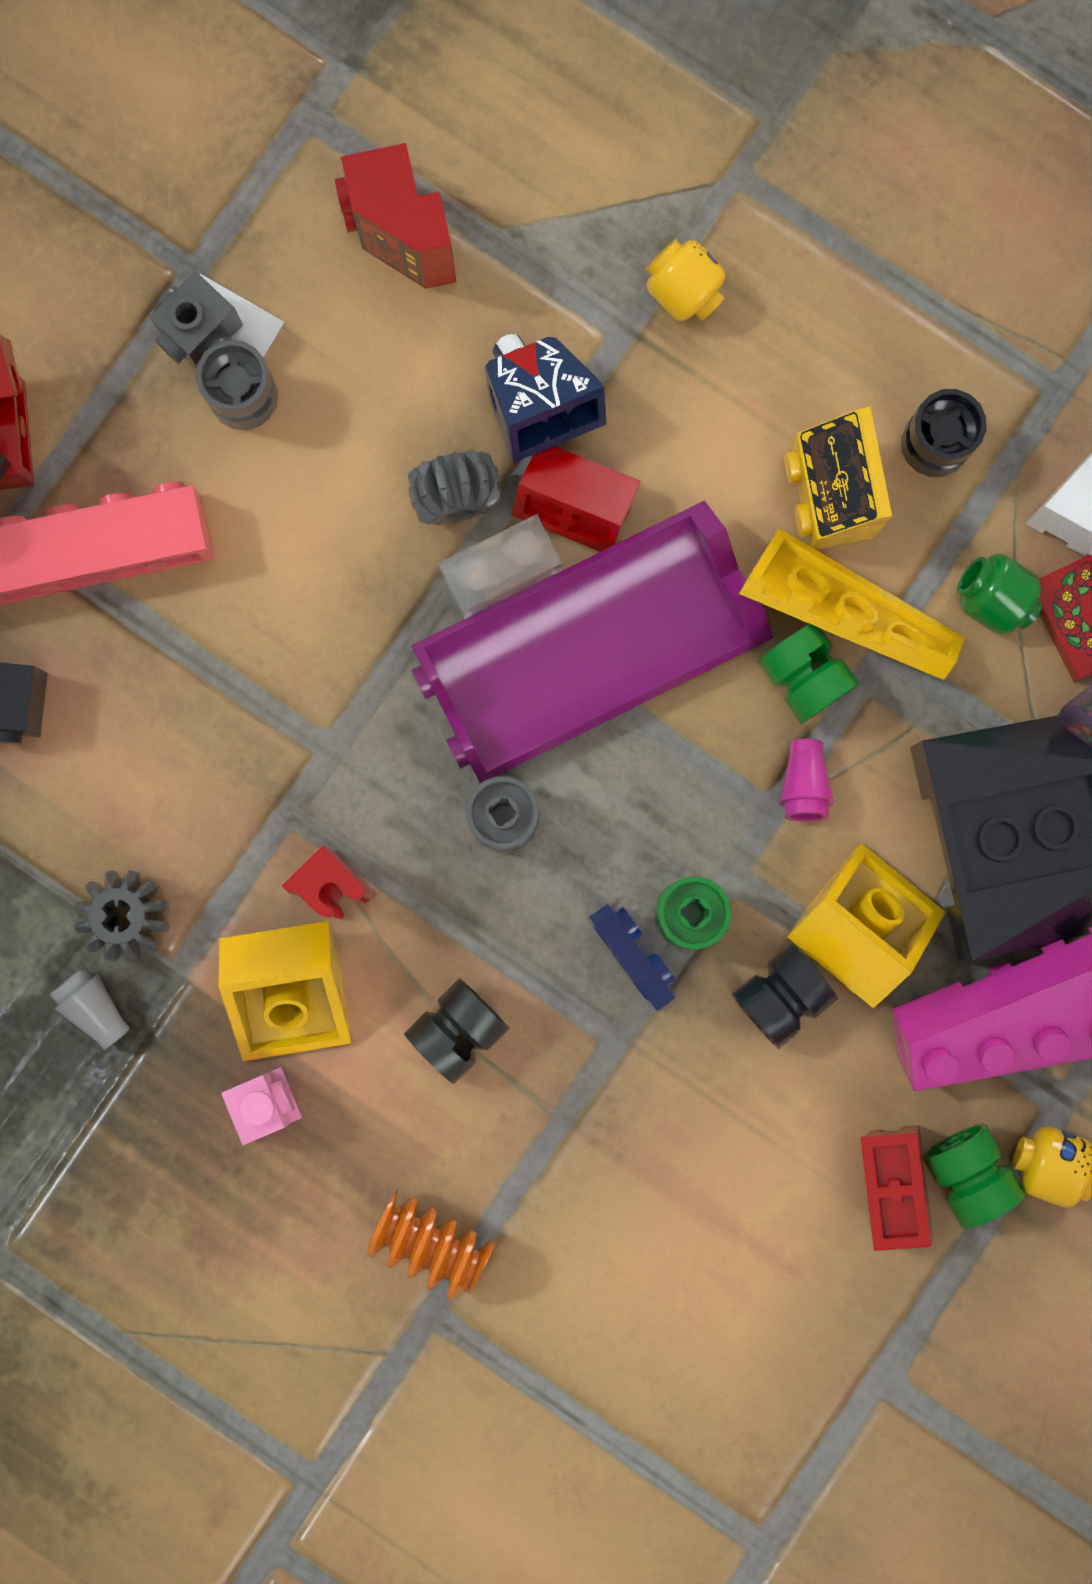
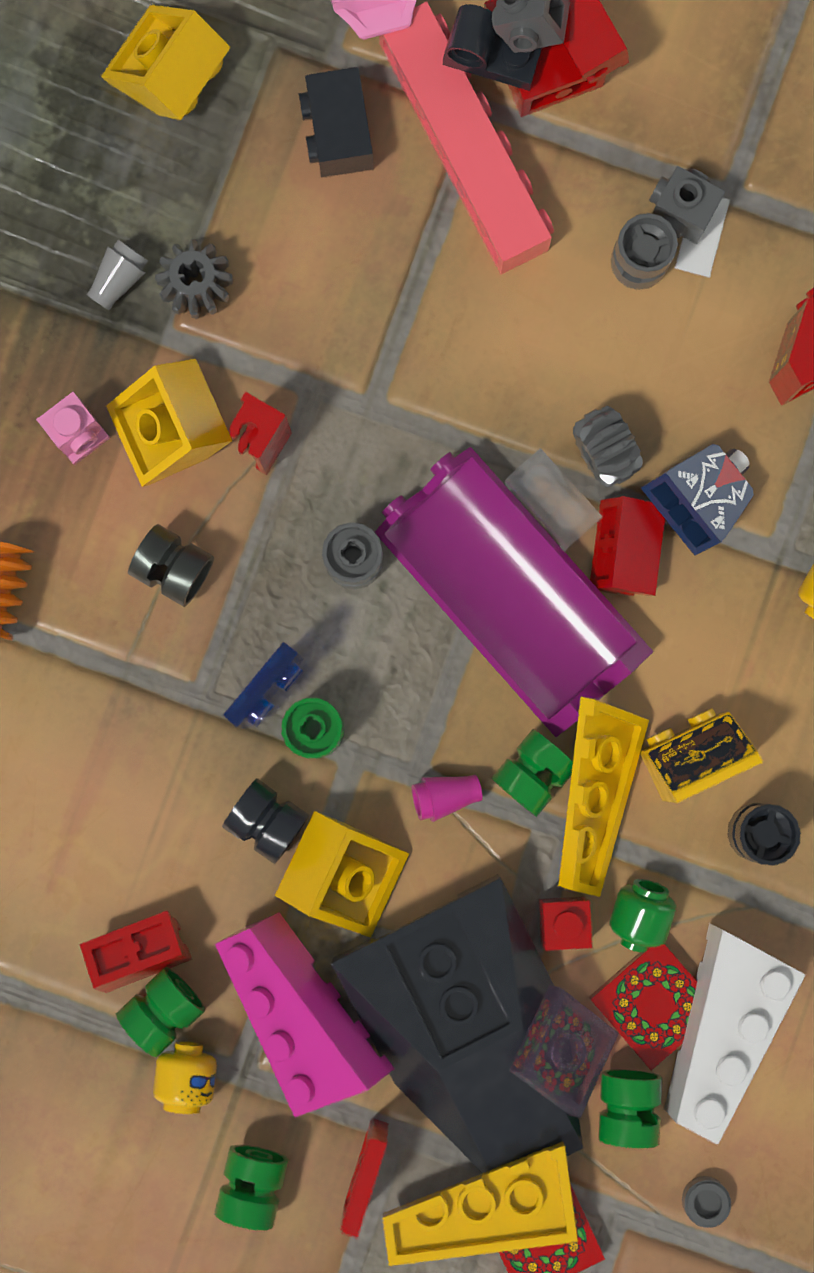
camera: 75 degrees right, 0 degrees up
none -> red brick [538,896,593,951]

